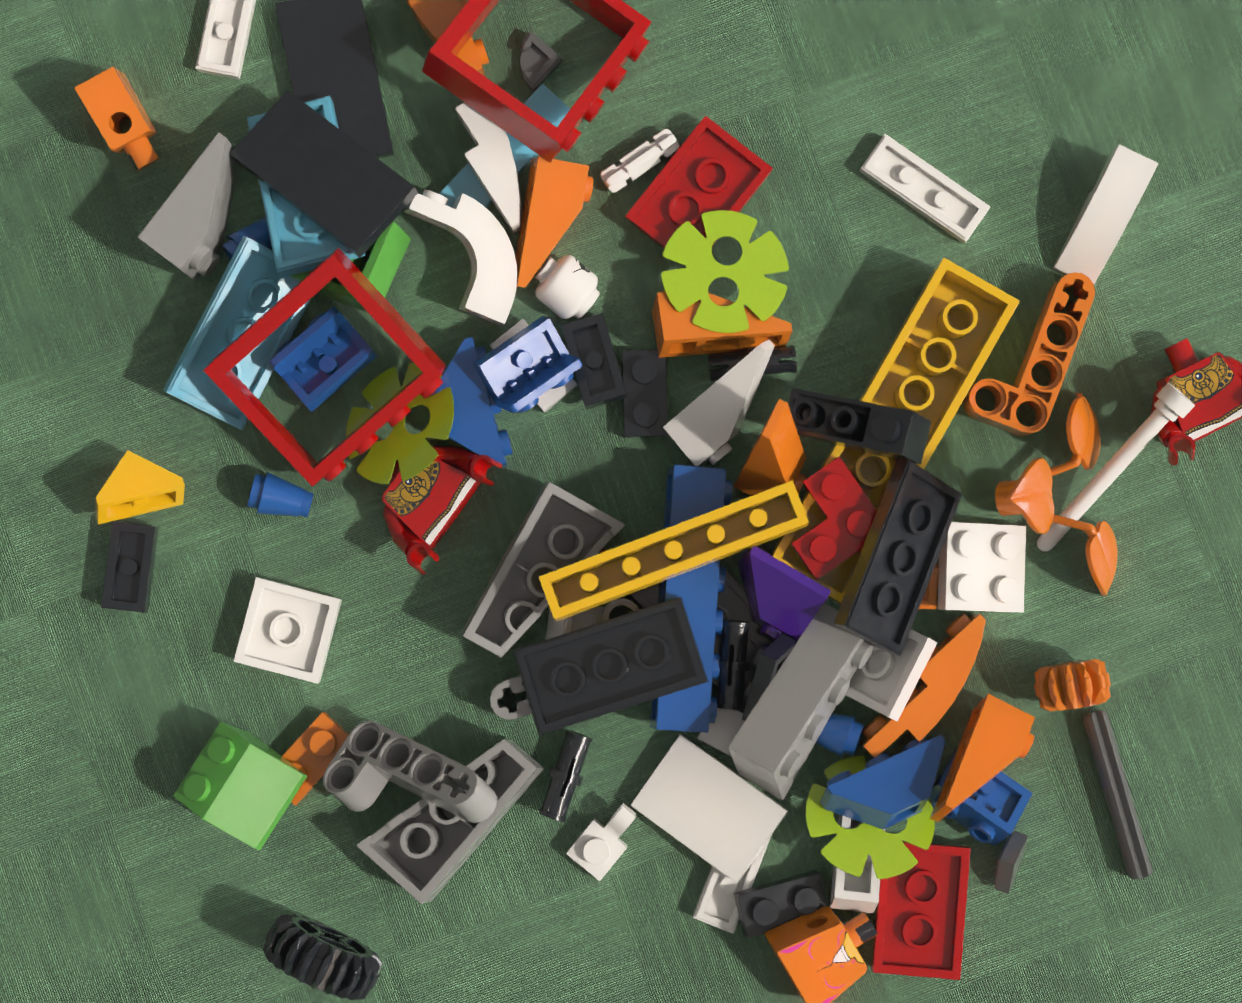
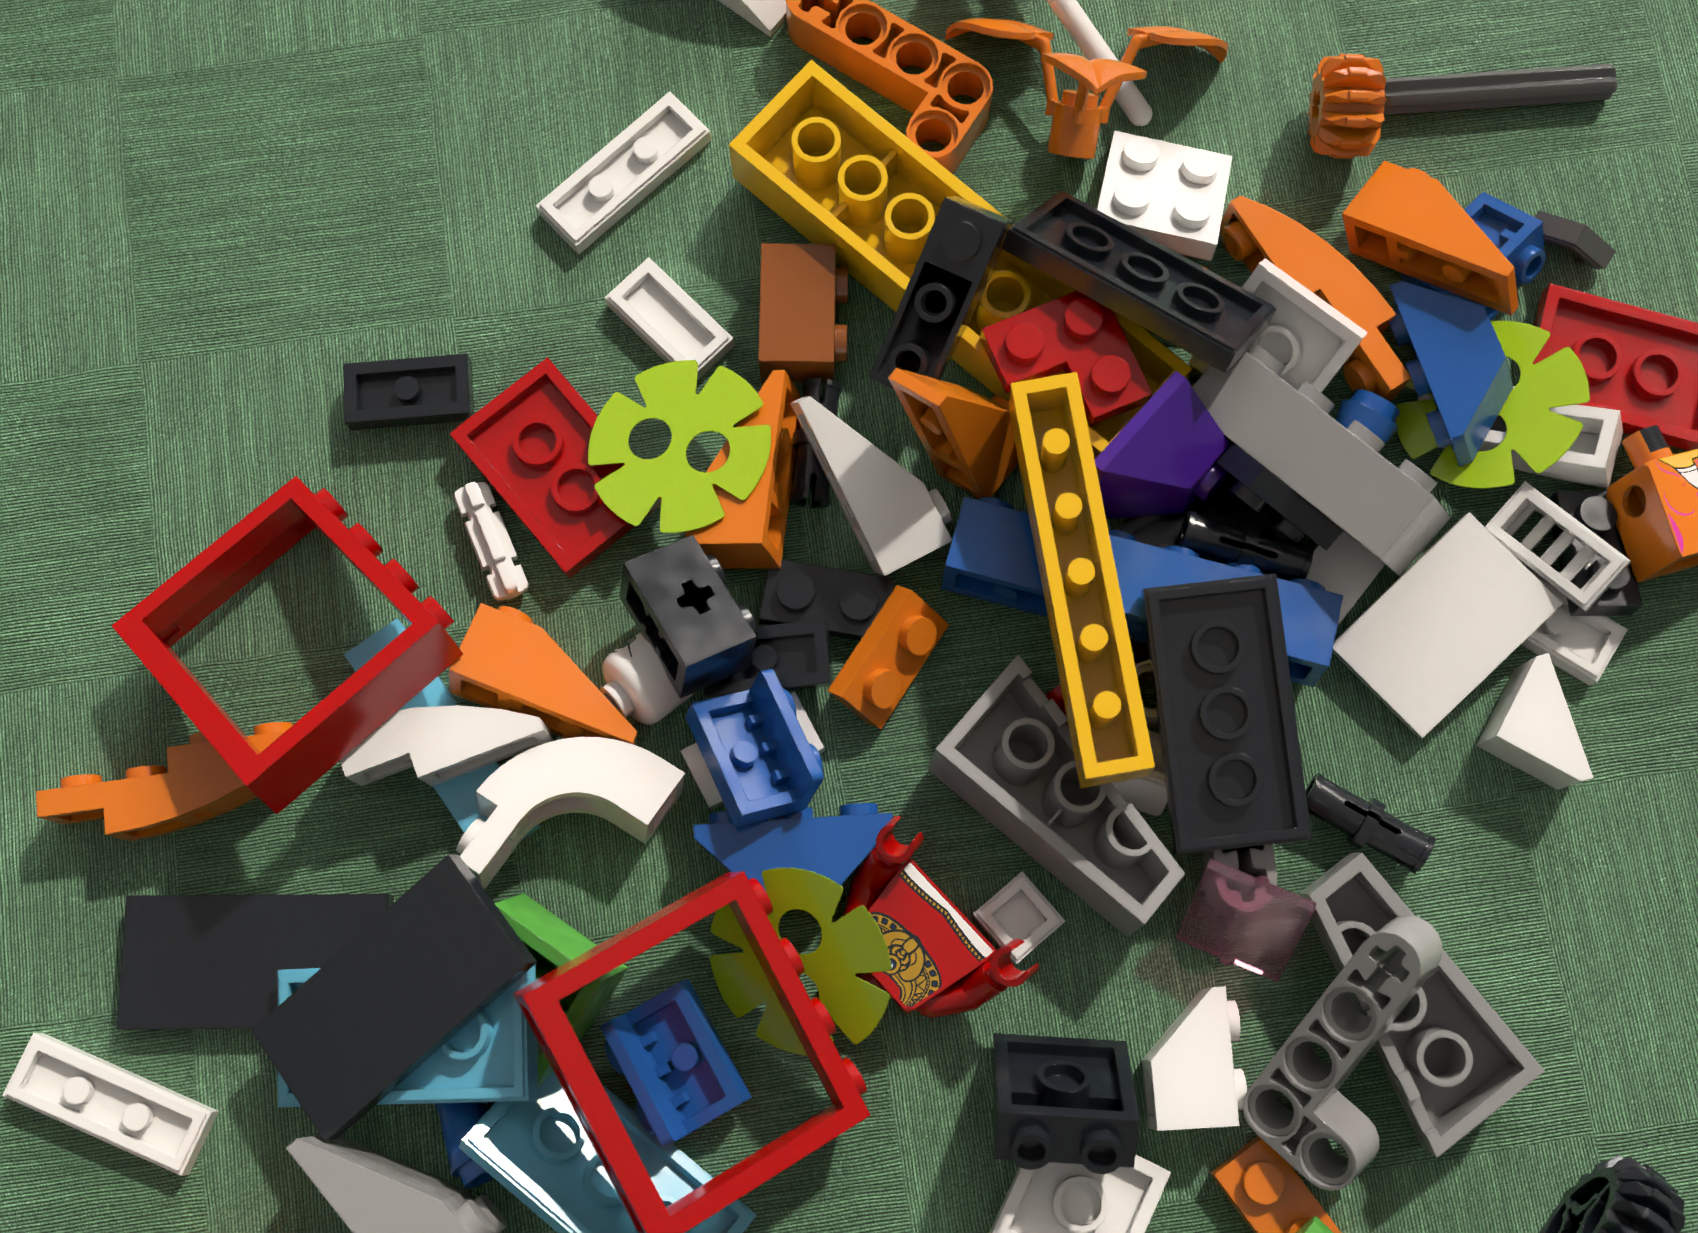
camera: 80 degrees left, 10 degrees down
blue cone [247,472,314,518] -> none
dark grey tile [520,30,563,93] -> none
white plate [566,802,637,881] -> none
none -> black plate [343,354,474,431]
none -> white tile [605,257,735,381]
none -> black brick [619,535,758,699]
none -> dark orange brick [758,243,848,383]
none -> orange plate [827,585,949,729]
none -> white tile [972,871,1065,965]
none -> black plate [991,1033,1140,1174]
none -> white slope [1141,986,1247,1131]
none -> clear pink piece [1175,859,1317,982]
none -> white slope [1476,653,1593,790]
none -> white slope [1485,481,1631,612]

